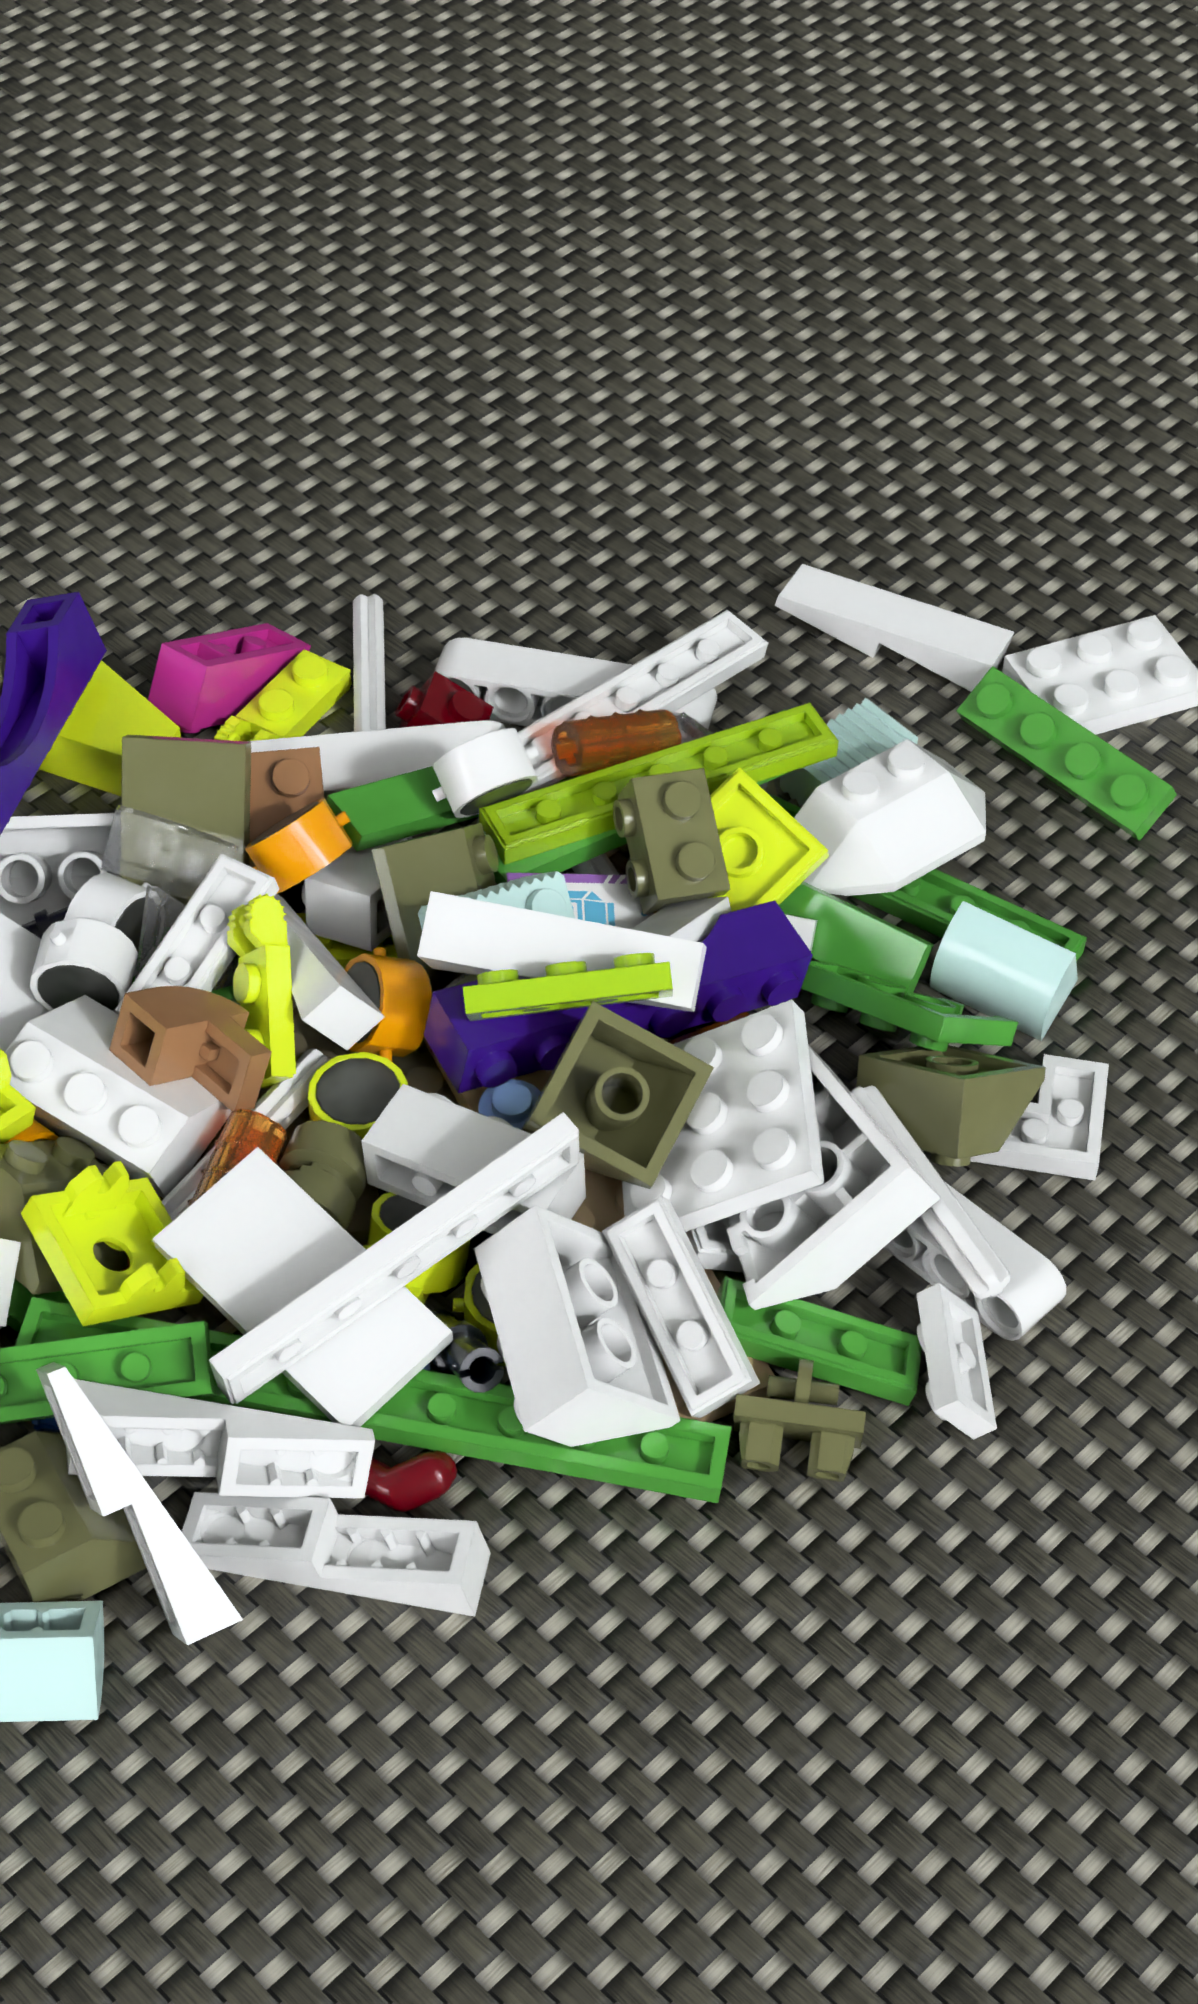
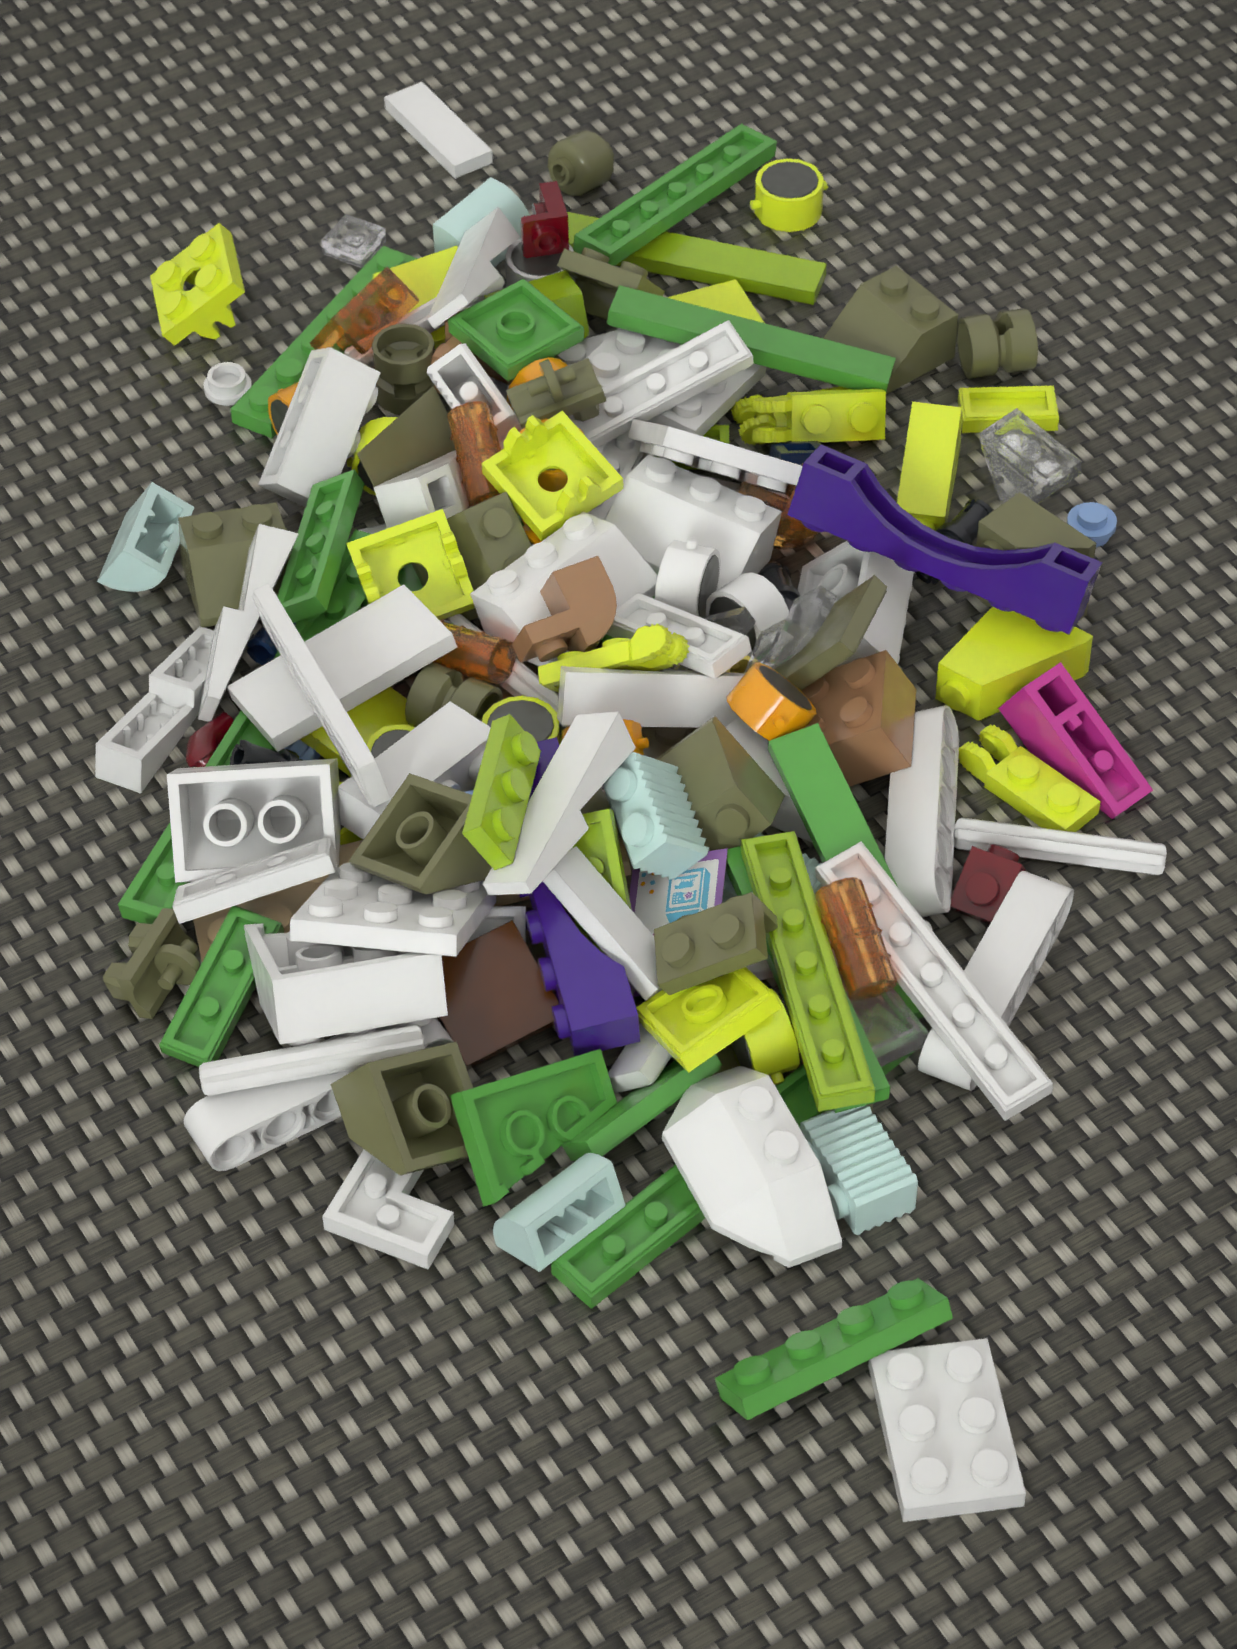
camera: 105 degrees right, 0 degrees up
white slope [36,1362,243,1645] -> none
white piece [432,728,540,818] -> none
white slope [775,564,1014,692] -> none
white plate [916,1283,997,1440] -> none

